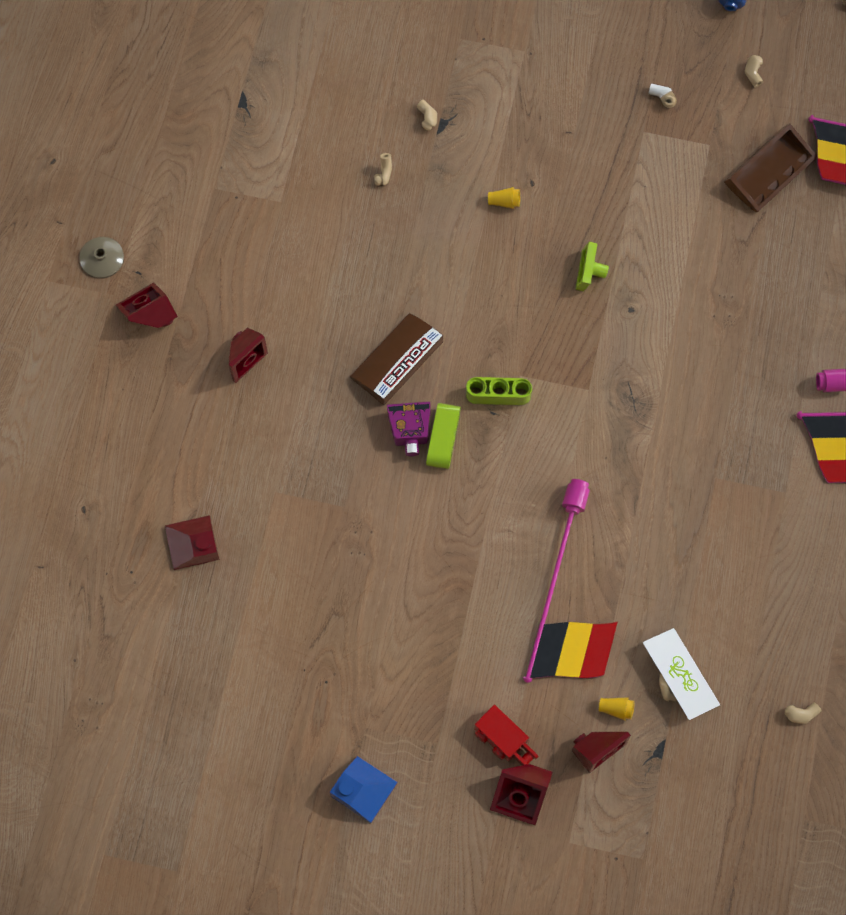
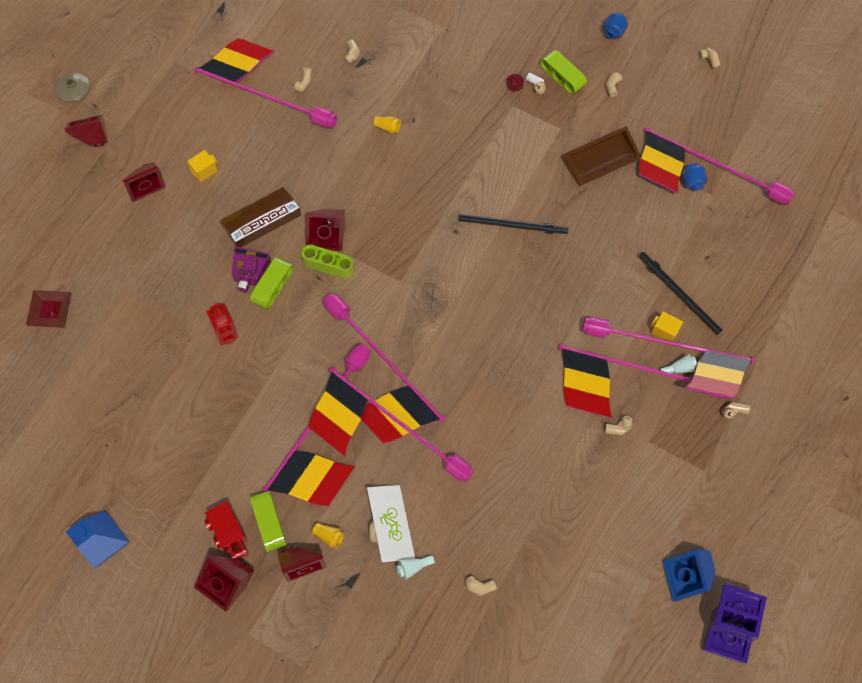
camera: 15 degrees right, 5 degrees down
lime tile [575,241,609,292] -> none
none -> yellow brick [187,150,218,183]
none -> flag [194,38,337,129]
none -> red brick [206,304,238,346]
none -> lime beam [250,491,287,552]
none -> dark red slope [305,209,345,251]
none -> flag [309,367,474,483]
none -> flag [323,293,445,444]
none -> light aqua cone [396,555,435,580]
none -> black bar [459,214,568,234]
none -> dark red tile [506,74,524,92]
none -> lime beam [540,50,587,94]

